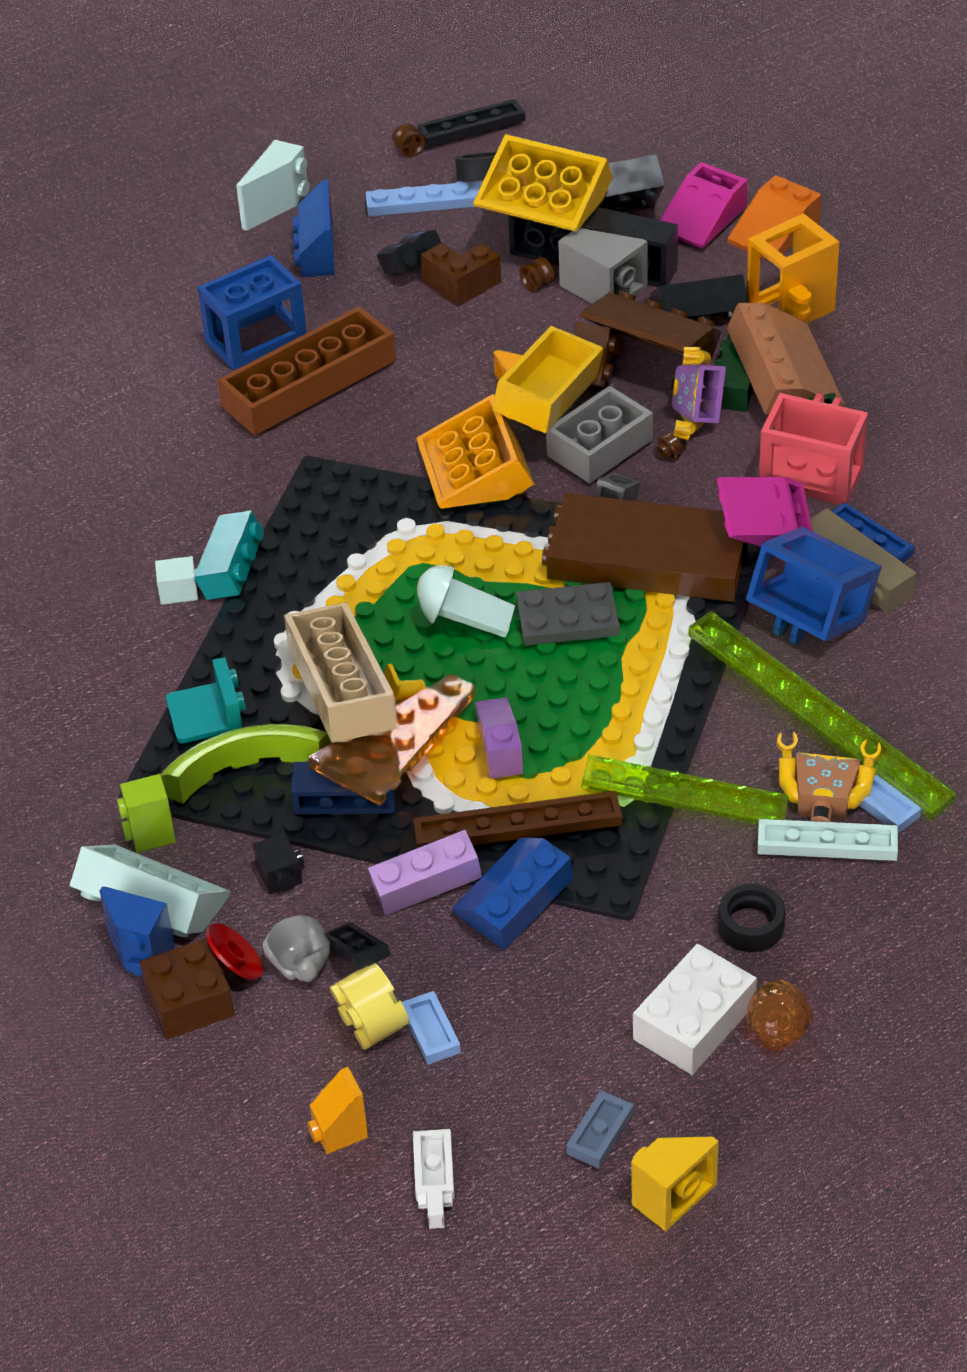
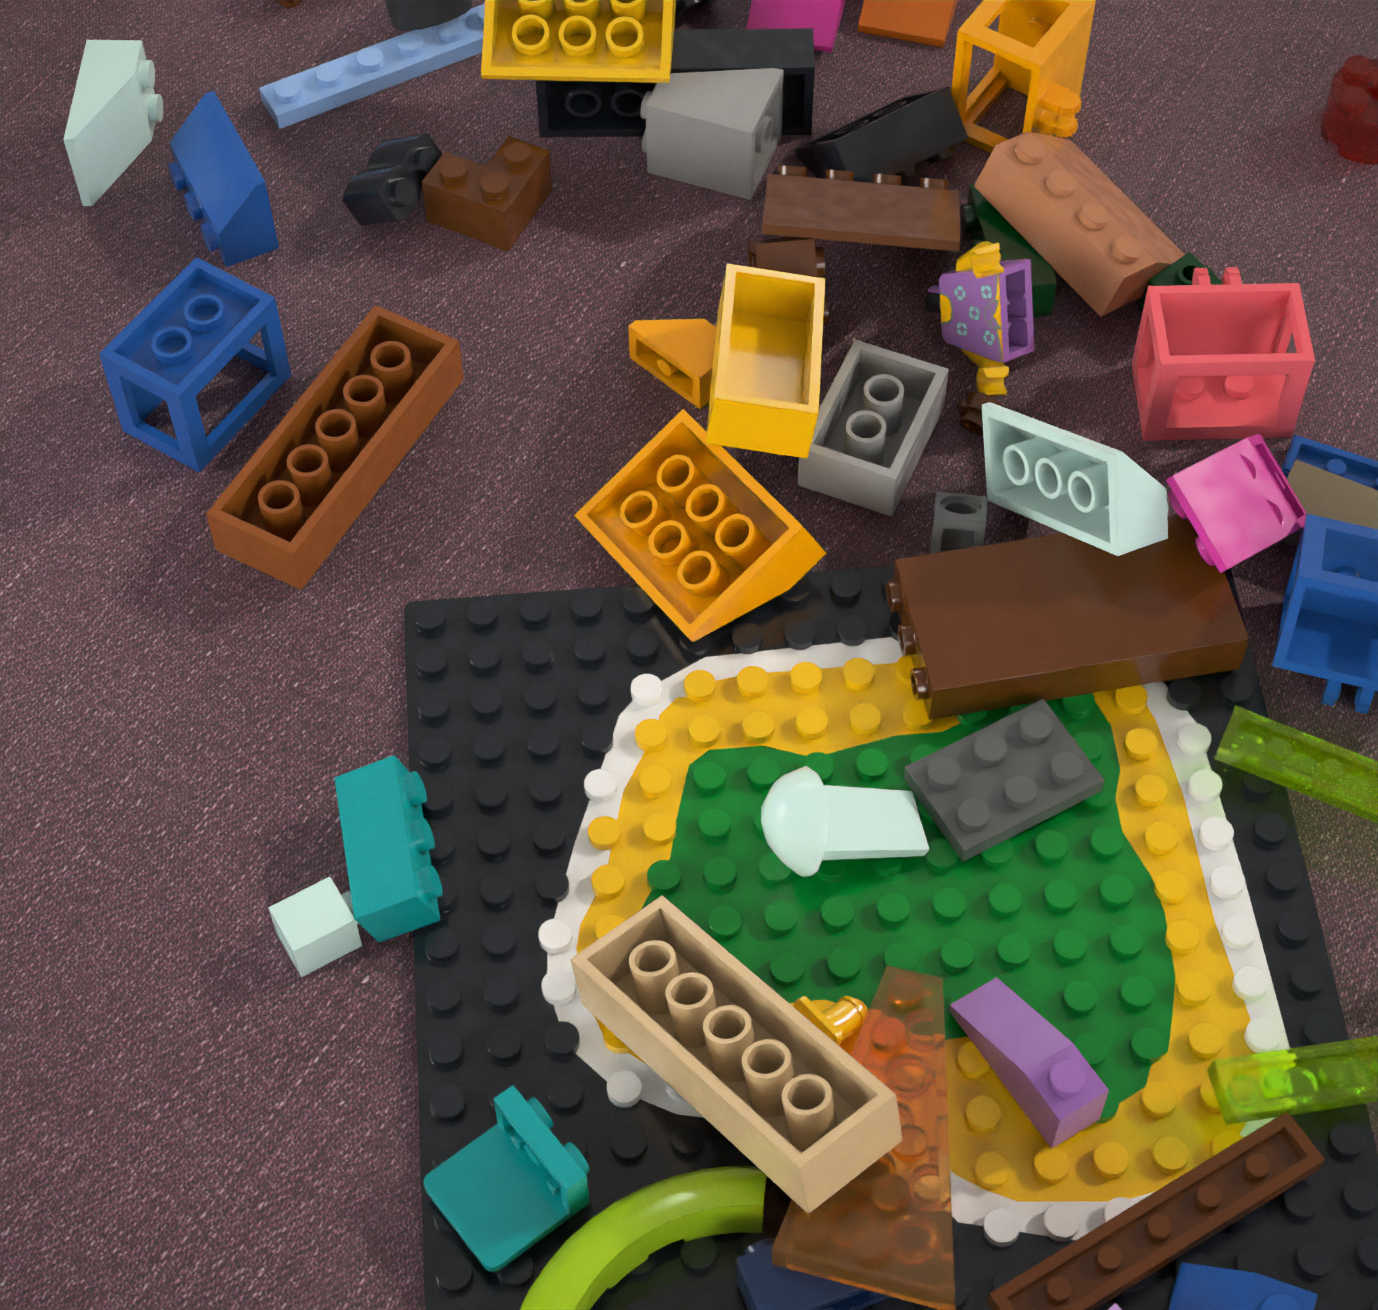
camera: 25 degrees left, 10 degrees up
reddish brown wheel [519,257,555,292] -> none
none -> light aqua slope [982,402,1169,556]

